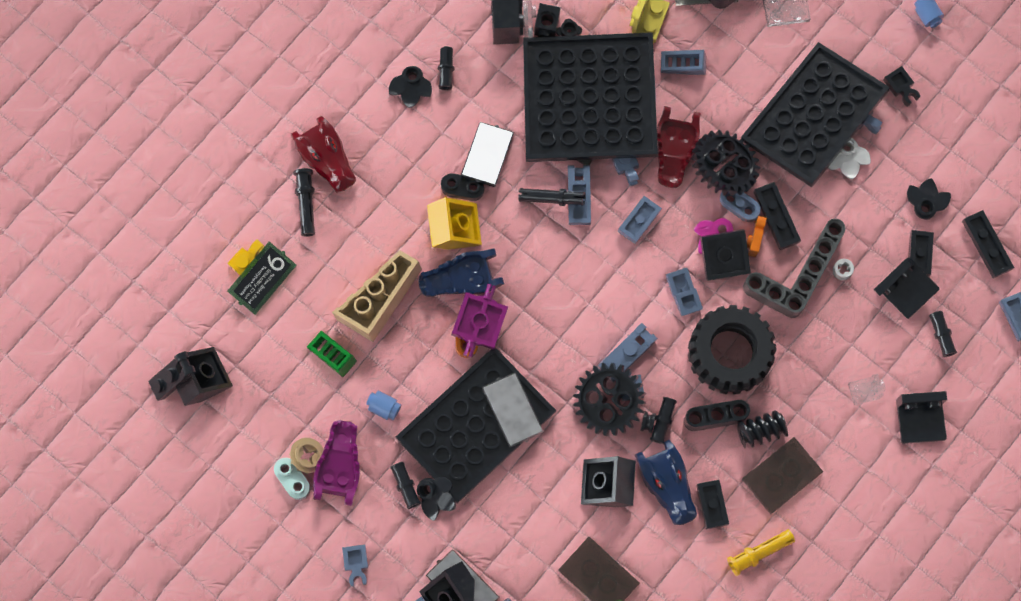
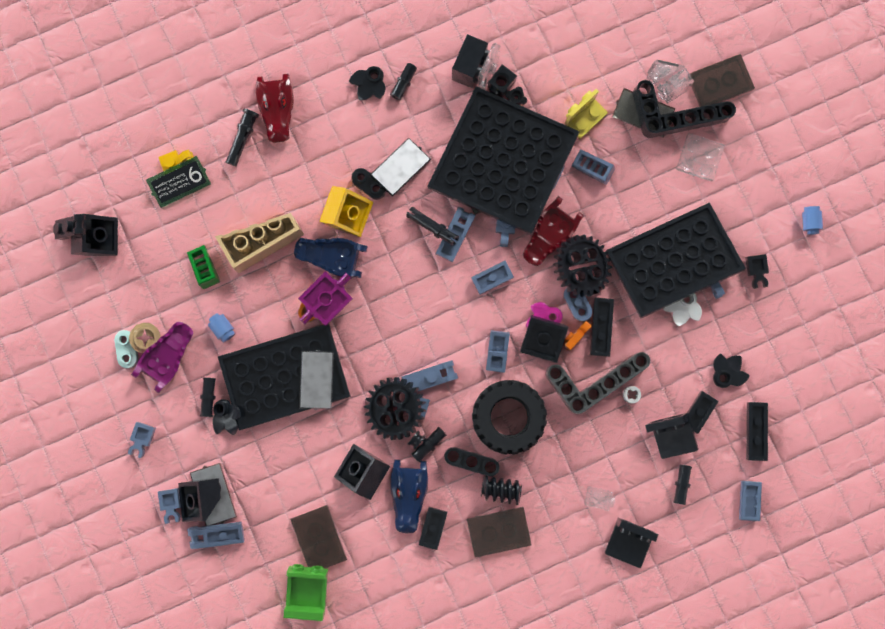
camera: 30 degrees right, 10 degrees up
yellow pin [727,529,795,576] -> none

